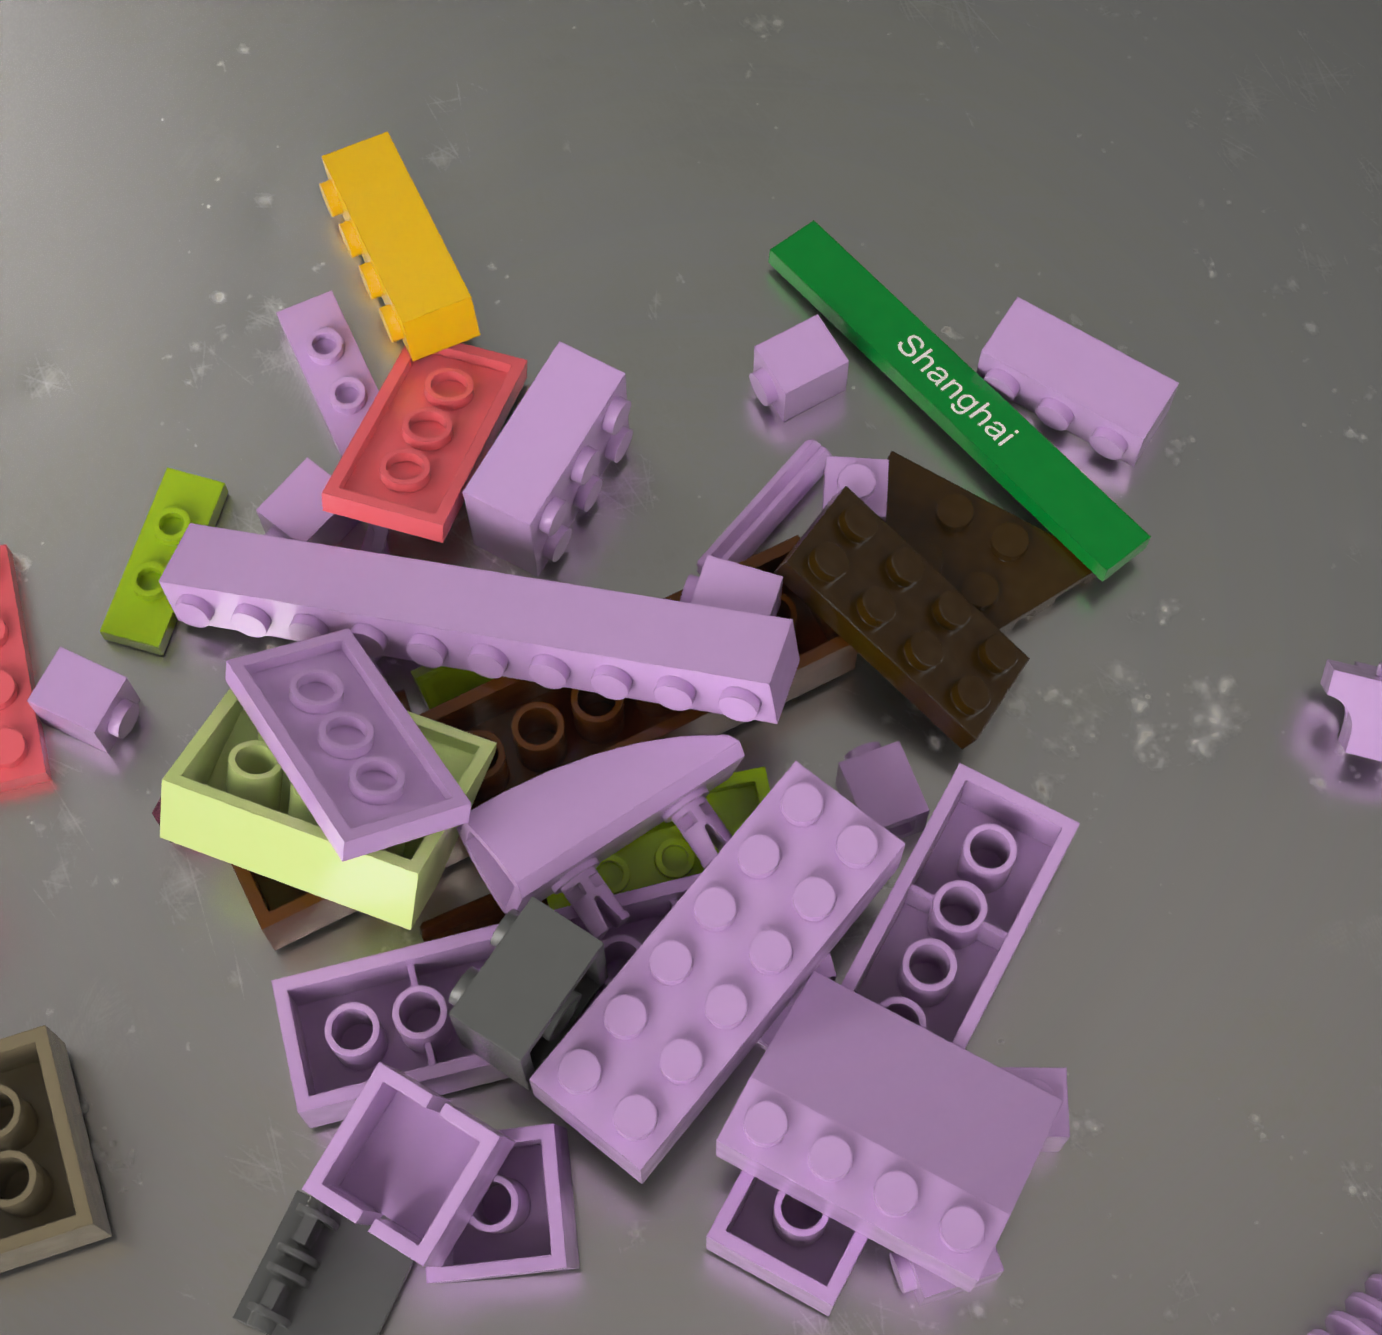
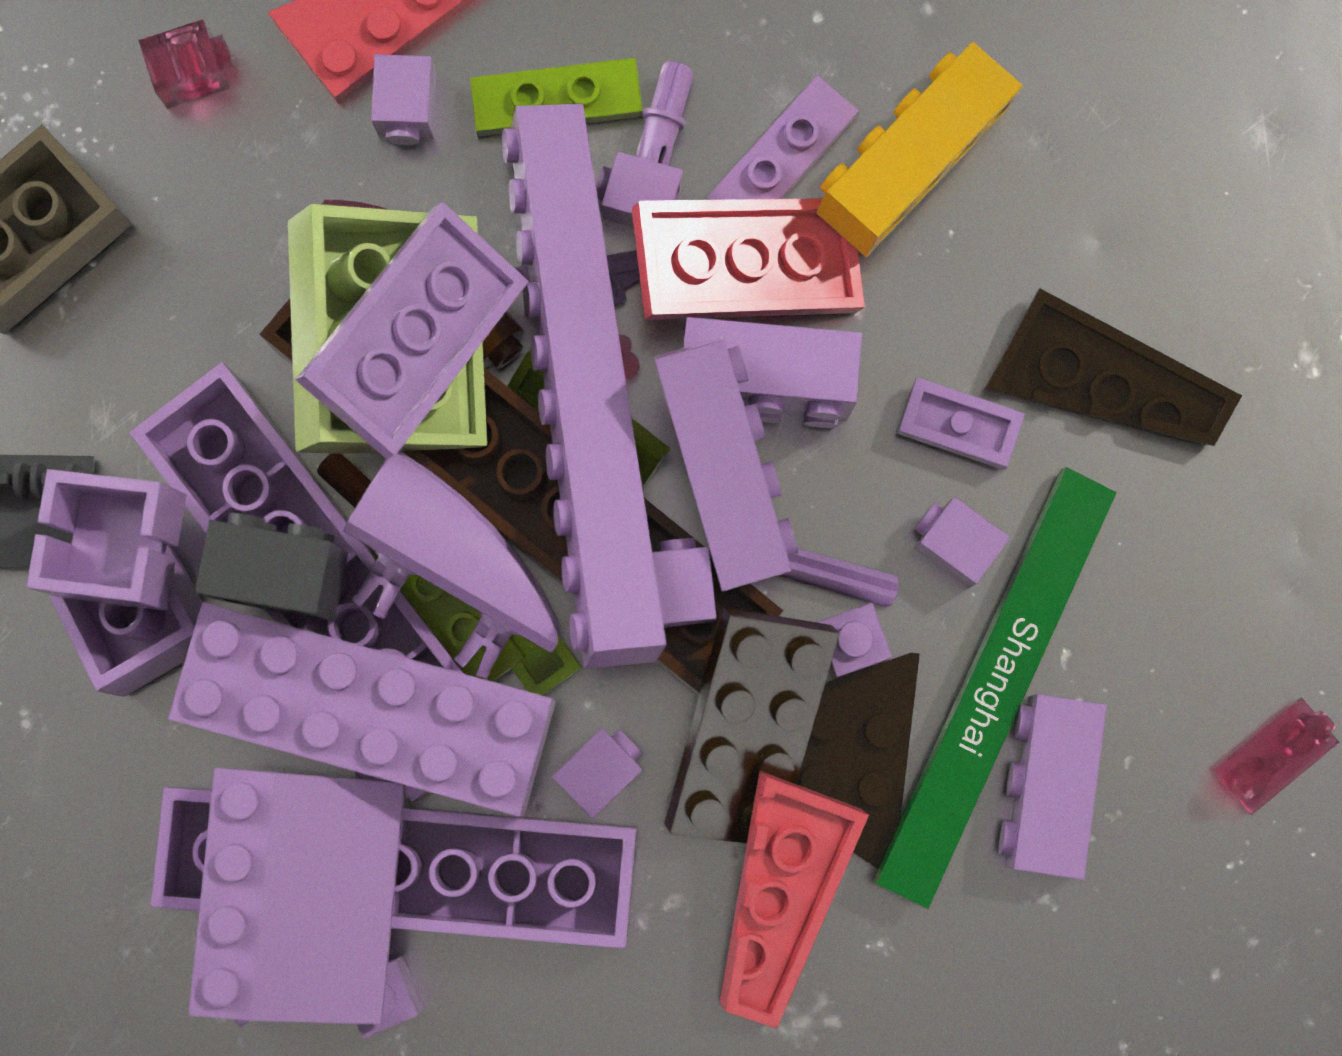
camera: 65 degrees right, 15 degrees up
none -> lavender axle [635,61,693,165]
none -> lavender brick [655,336,799,591]
none -> coral wing [719,771,869,1029]
none -> lavender plate [897,377,1025,470]
none -> dark brown wing [984,288,1242,446]
none -> clear pink hinge [1214,698,1339,815]

